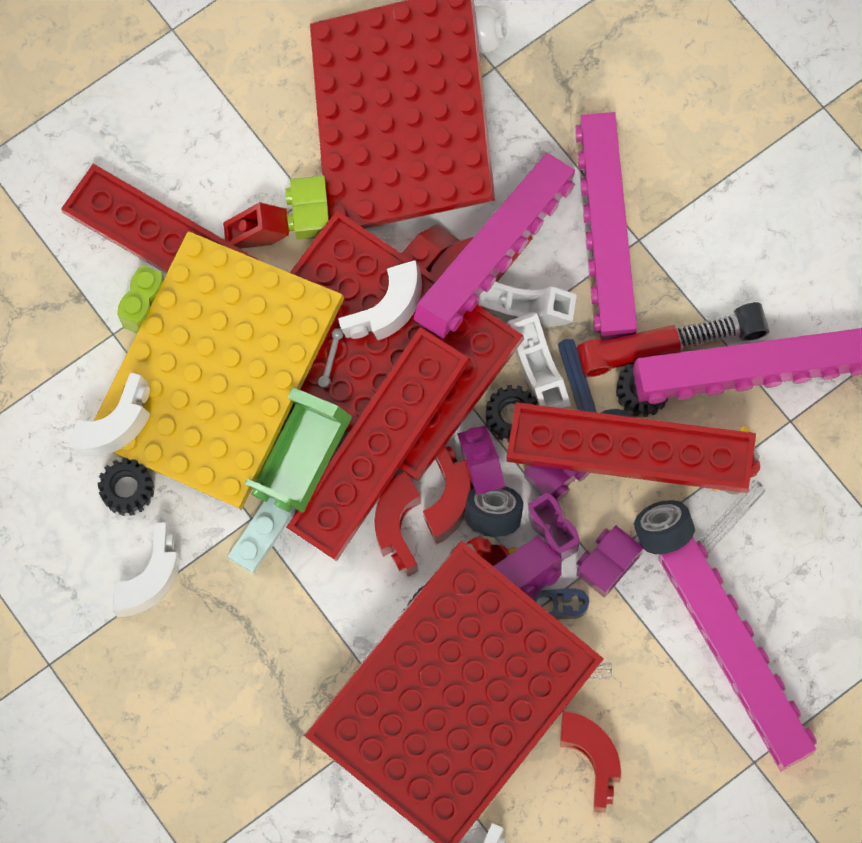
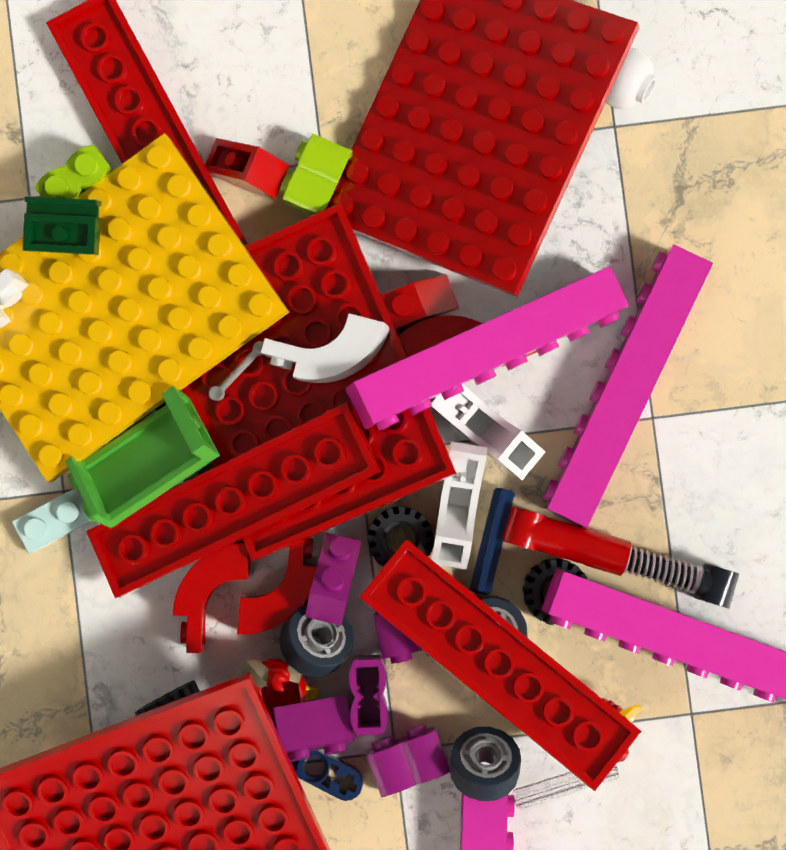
camera: 20 degrees right, 15 degrees up
none -> dark green plate [22,196,101,255]

